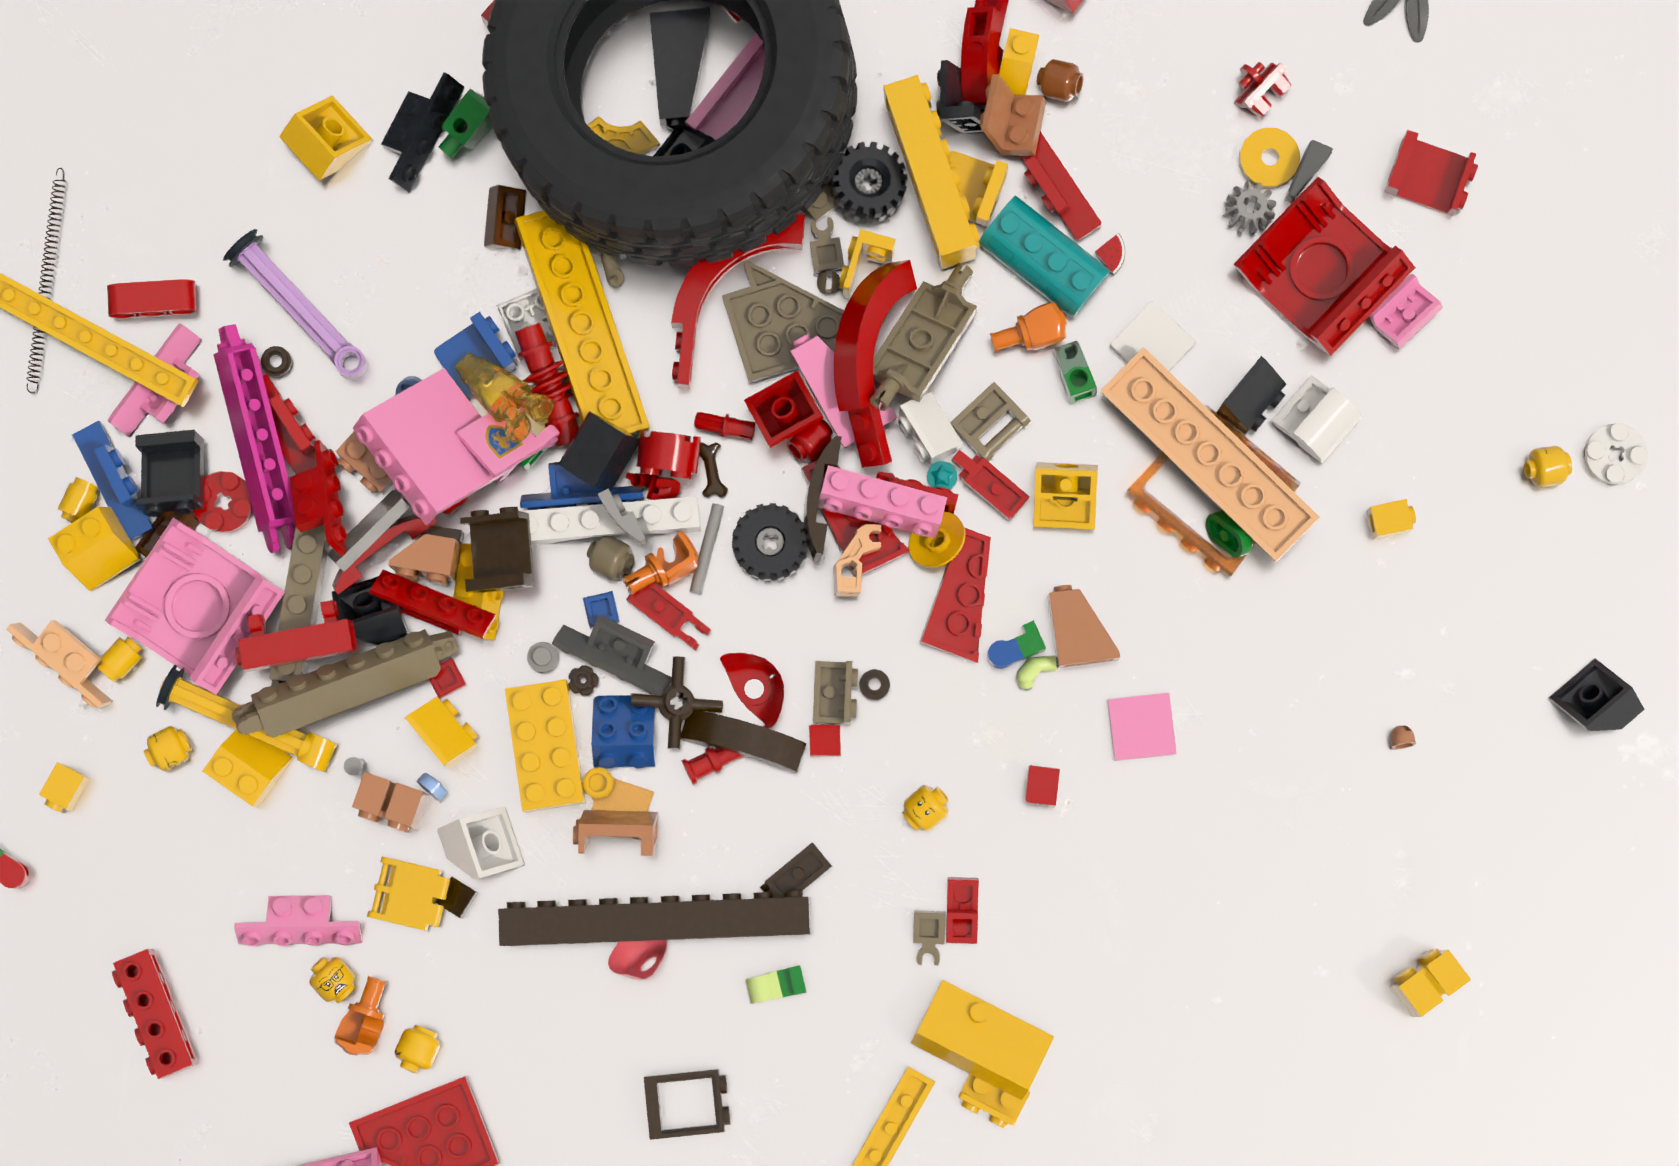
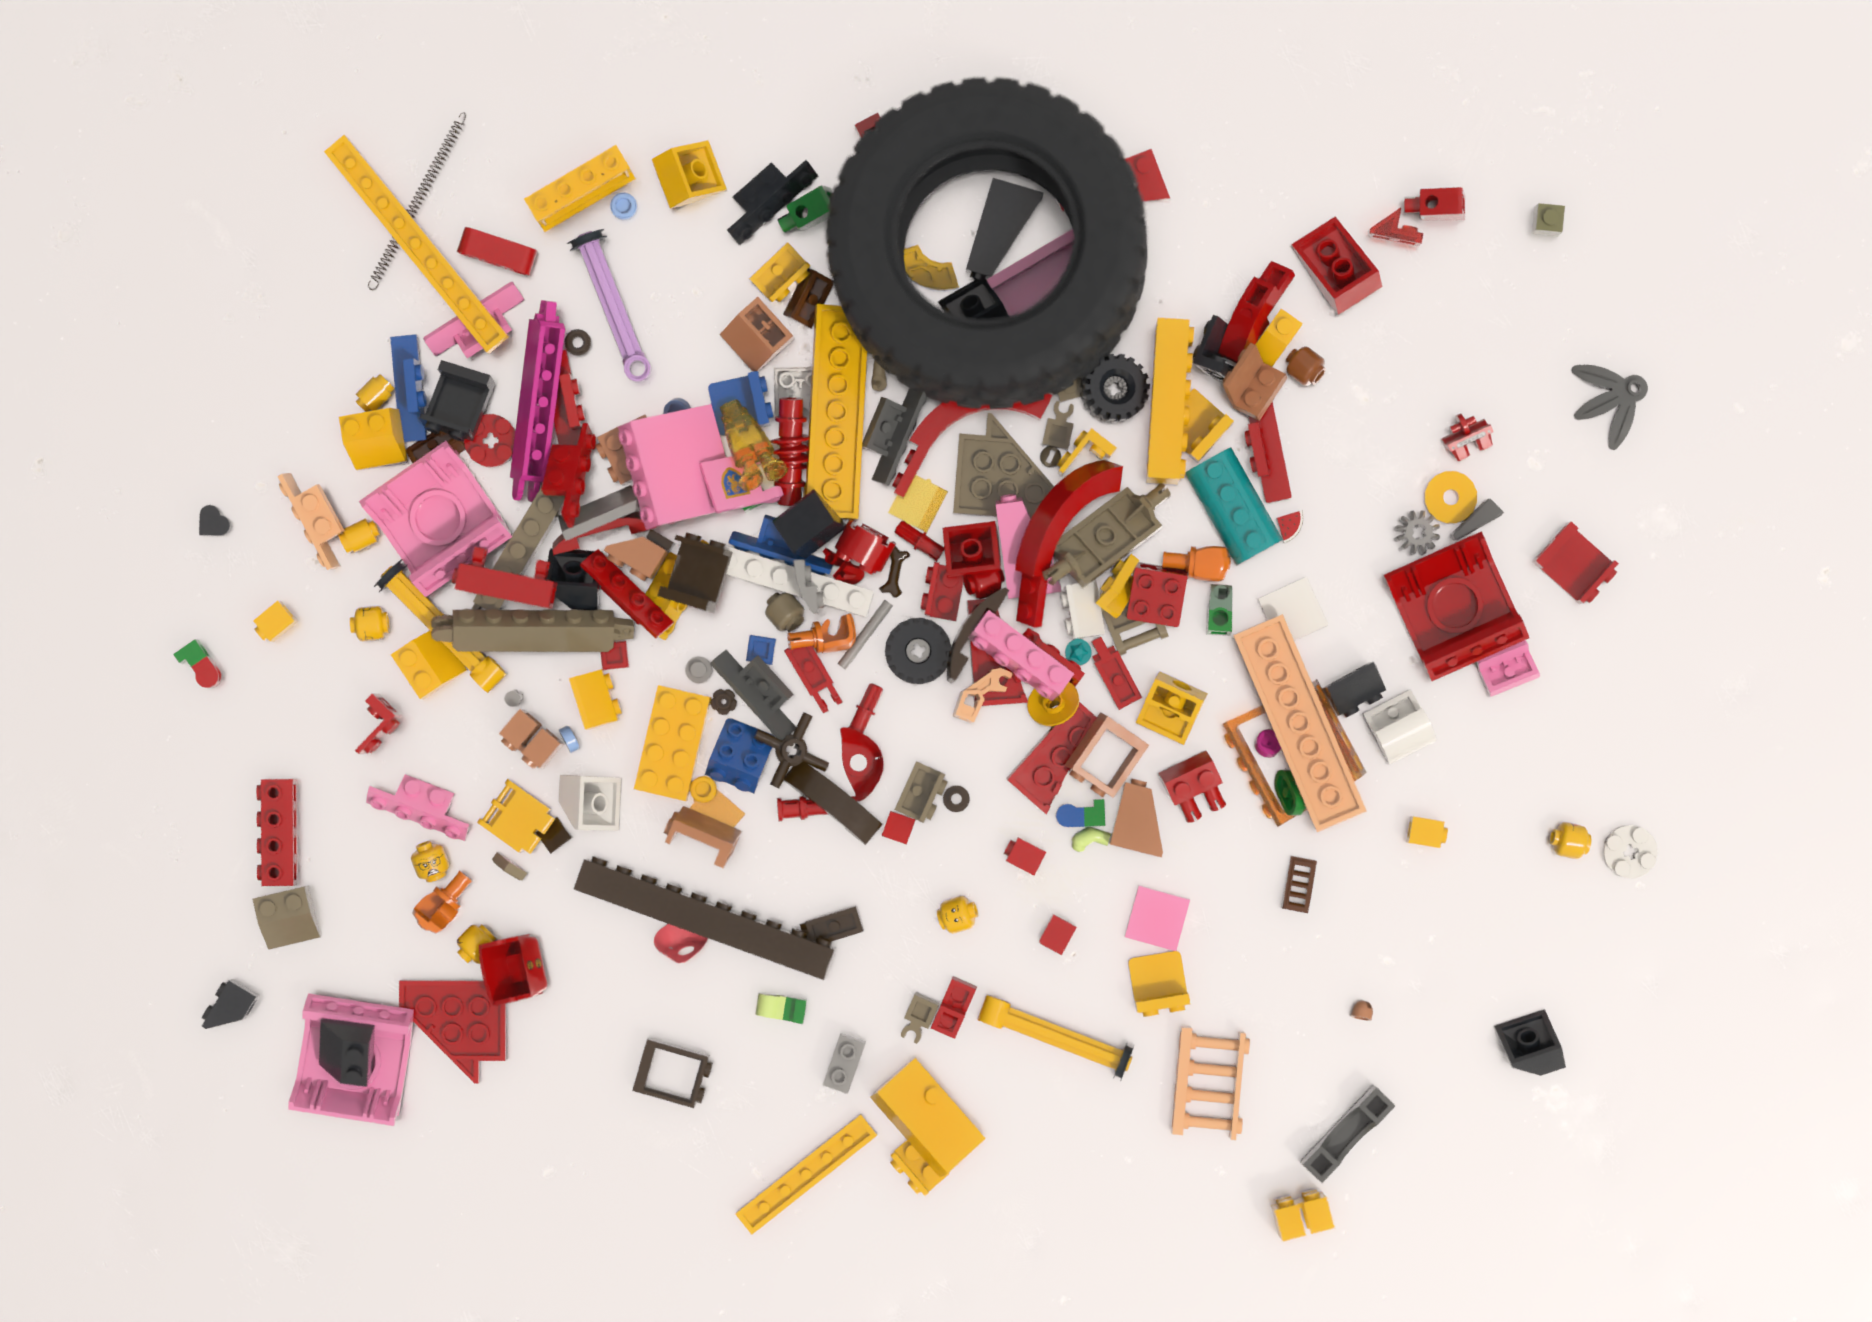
camera: 25 degrees right, 5 degrees up
none -> dark tan slope [252,886,321,950]
none -> bracket [355,693,402,754]
none -> red piece [479,934,548,1006]
none -> dark tan tile [492,852,527,881]
none -> yellow window [524,145,636,232]
none -> light blue tile [610,193,637,220]
none -> nougat slope [719,297,794,372]
none -> yellow bracket [749,242,811,302]
none -> light grey brick [823,1033,866,1094]
none -> red axle [848,683,883,733]
none -> dark grey bracket [862,388,927,486]
none -> clear yellow piece [888,475,948,533]
none -> red bracket [920,562,964,622]
none -> yellow piece [977,995,1134,1082]
none -> brick [1003,837,1046,876]
none -> window [1065,712,1149,798]
none -> yellow bracket [1096,554,1139,618]
none -> red bracket [1127,562,1188,627]
none -> yellow bracket [1128,951,1190,1017]
none -> brick [1158,751,1226,823]
none -> light nougat fence [1171,1026,1250,1140]
none -> dark pink tile [1255,729,1281,758]
none -> reddish brown slope [1281,856,1317,913]
none -> dark grey arch [1300,1085,1396,1183]

